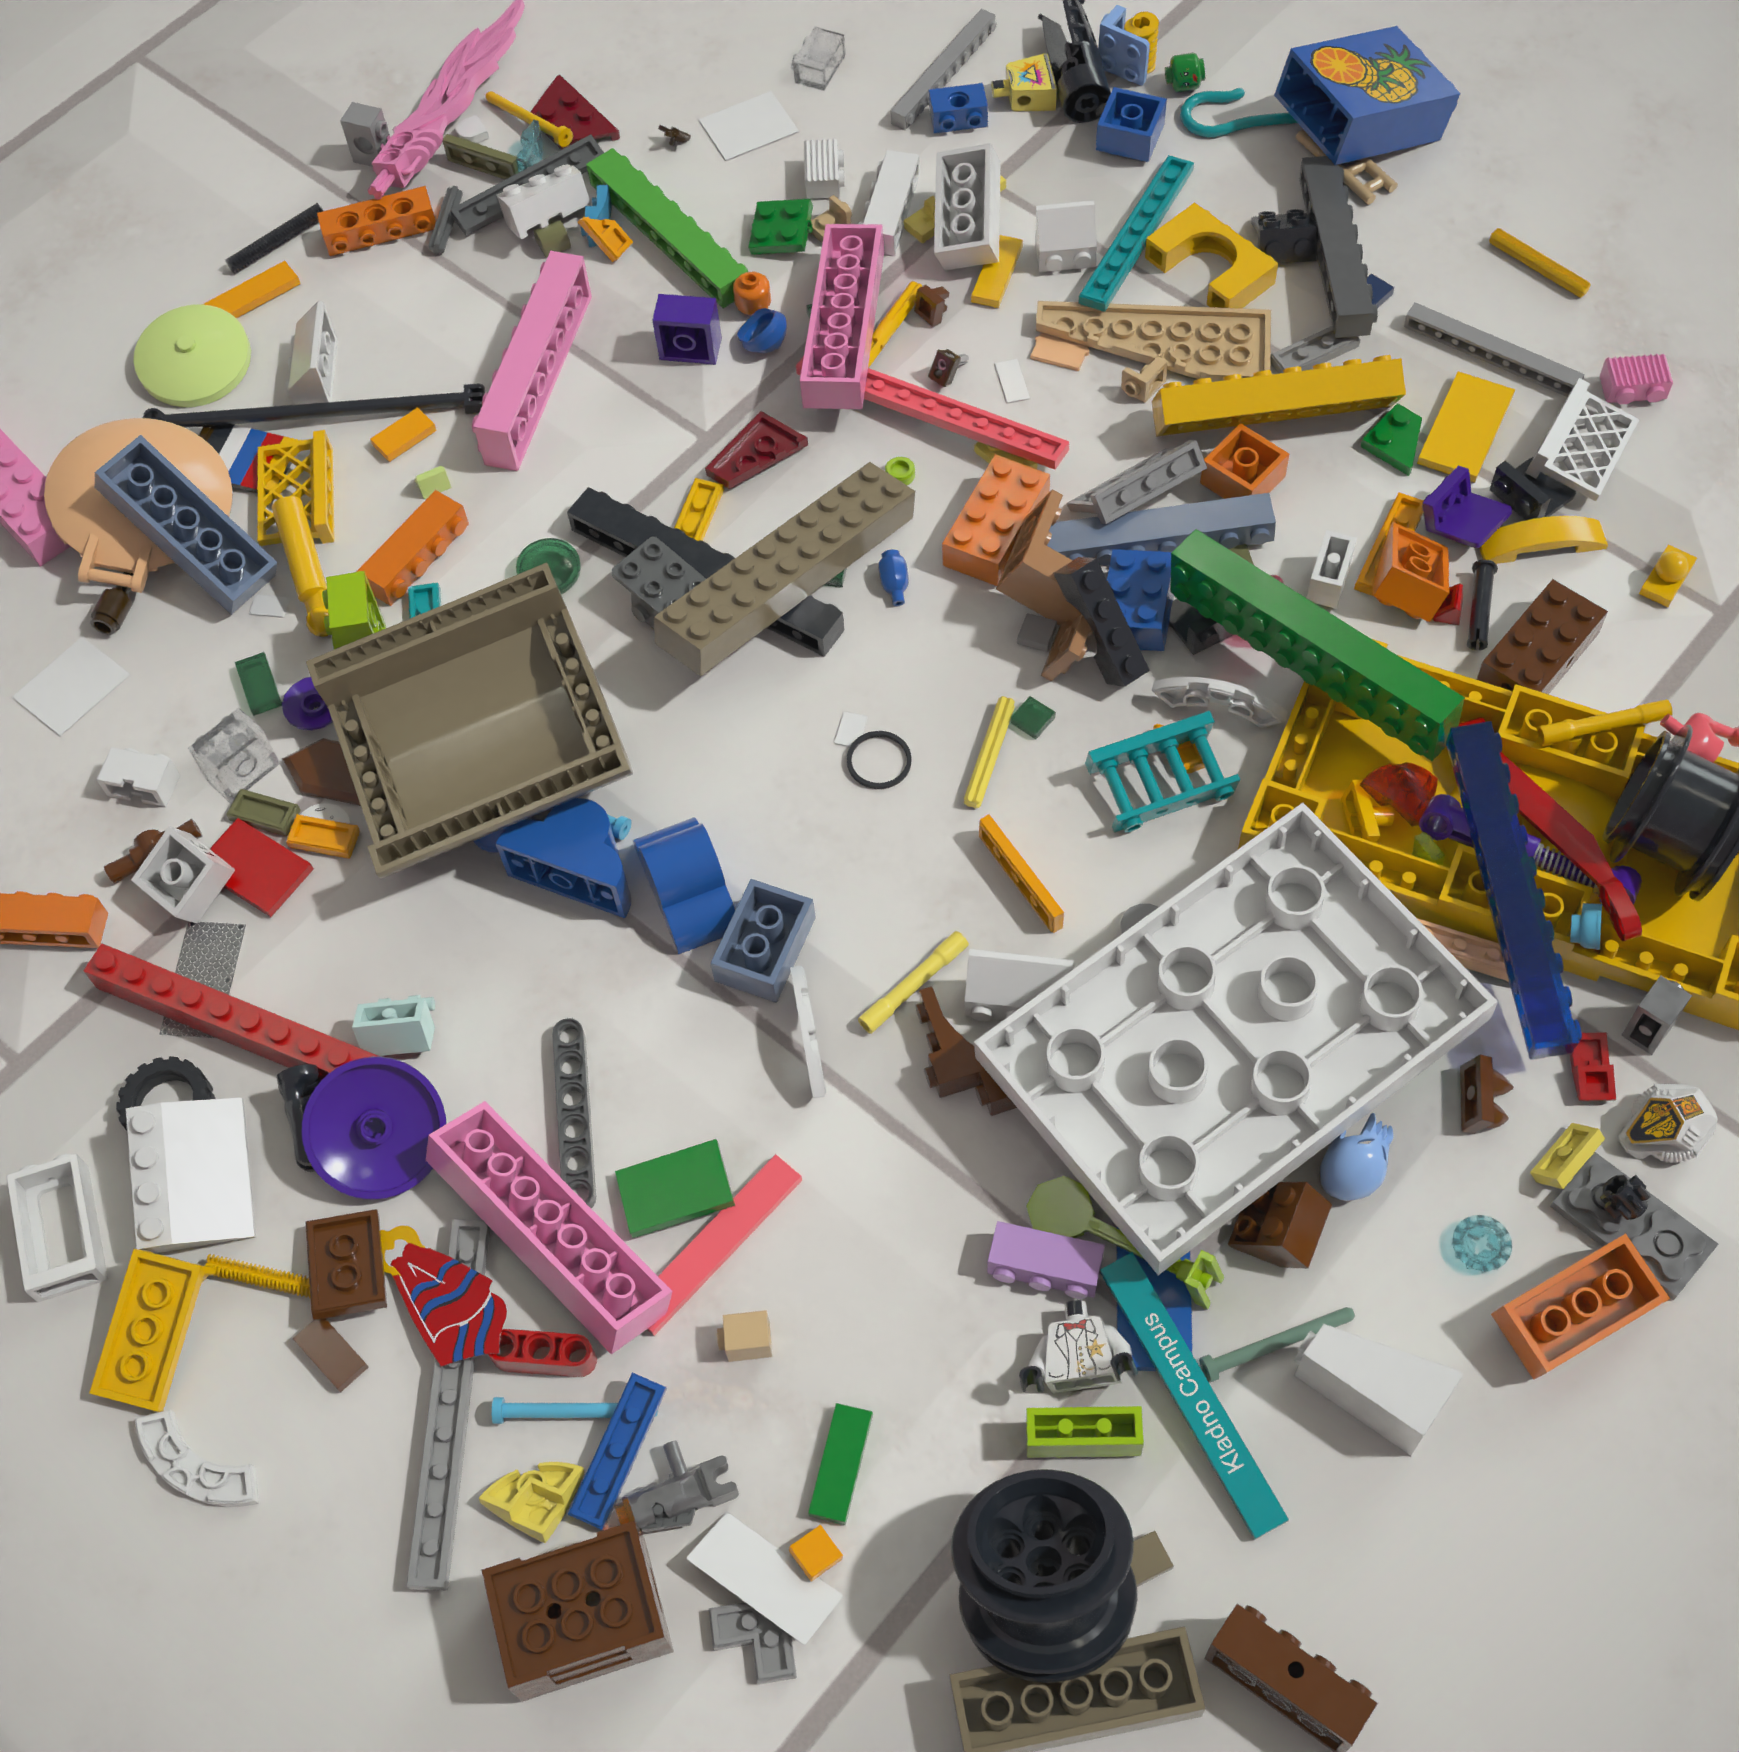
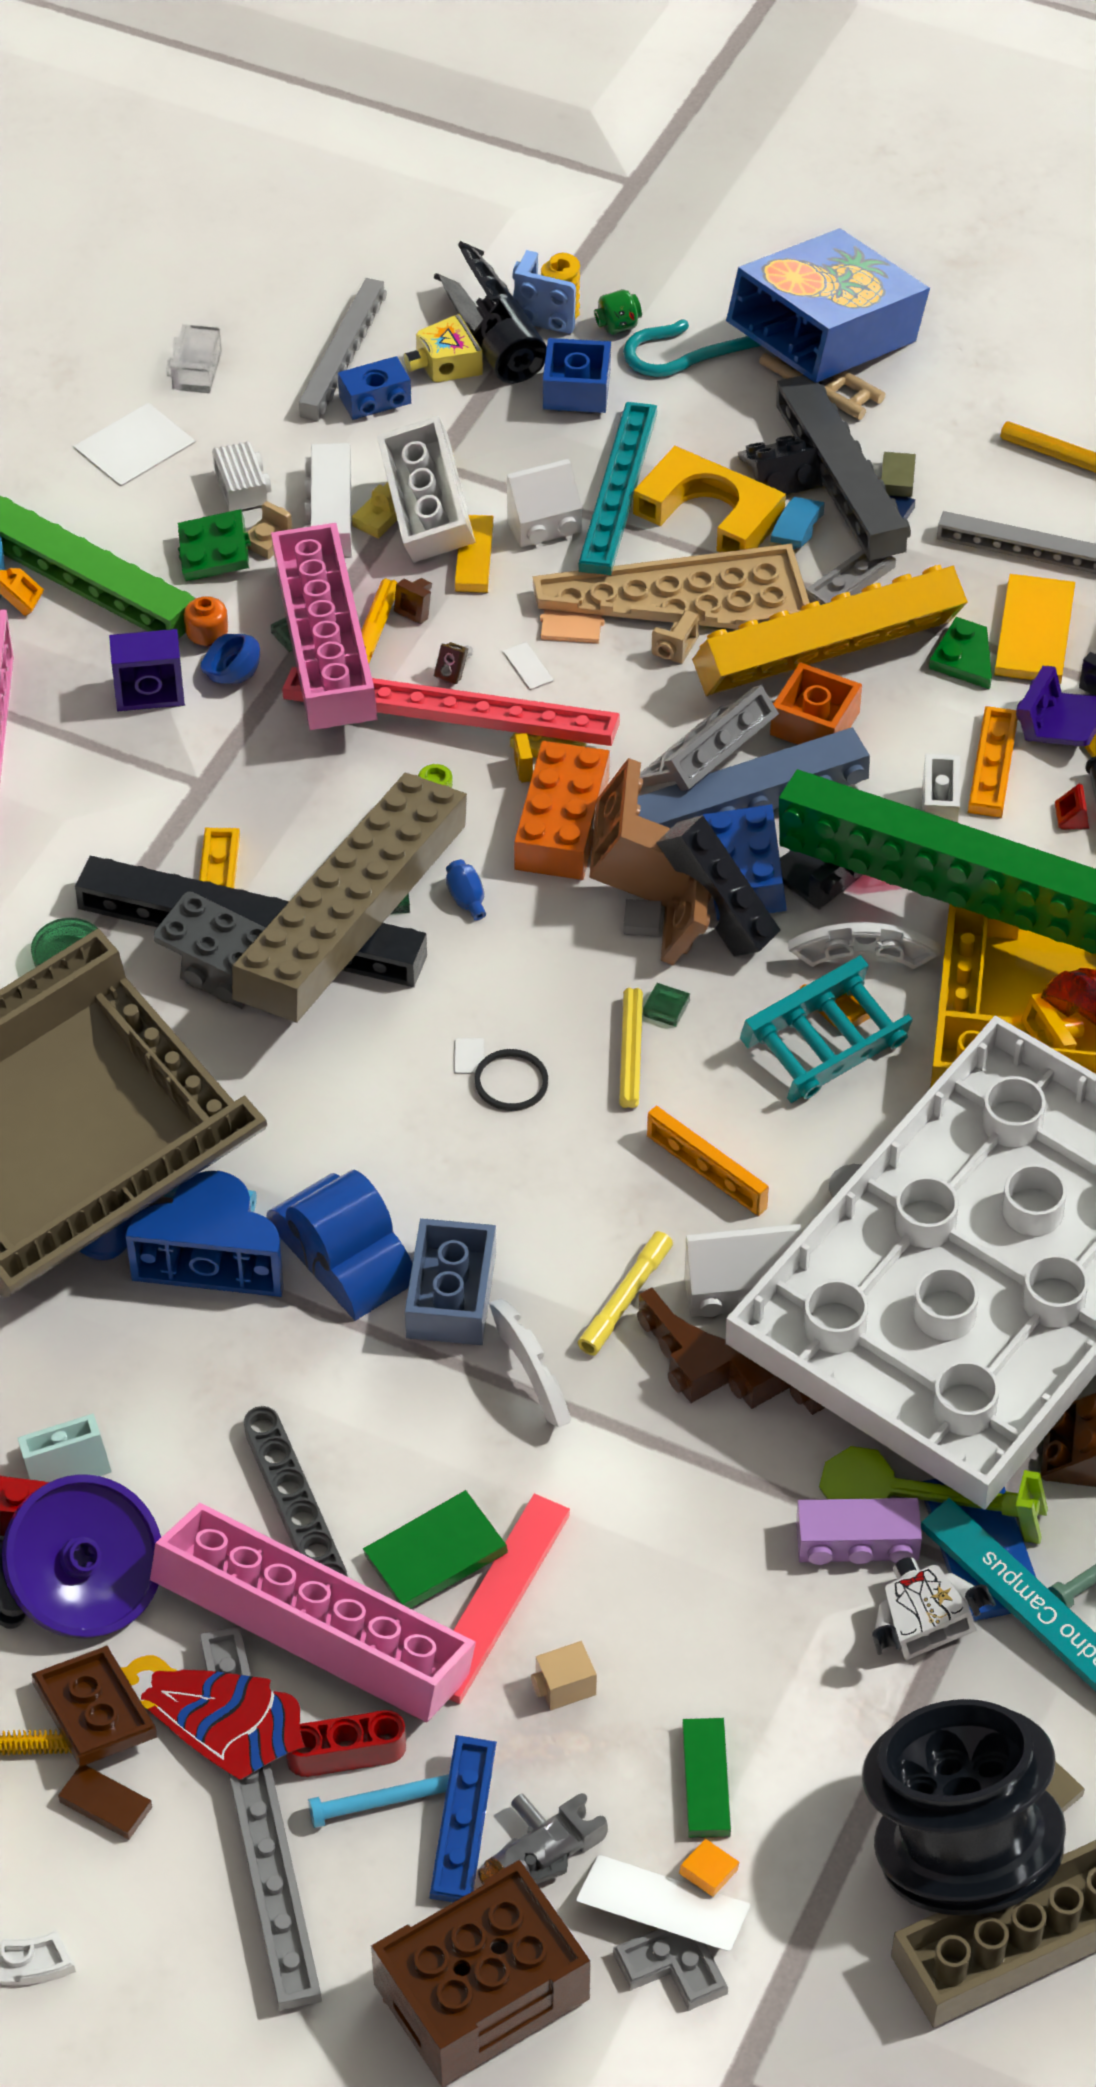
camera: 20 degrees left, 10 degrees down
light yellow brick [479,1462,585,1544] -> none
dark brown plant [658,125,691,146] -> none
dark red wing [705,411,808,489] -> none
lime brick [1026,1406,1144,1458] -> none
orange slope [1373,522,1449,622] -> none
none -> yellow tile [514,733,533,783]
none -> dark azure slope [770,497,825,549]
none -> olive tile [881,452,916,497]

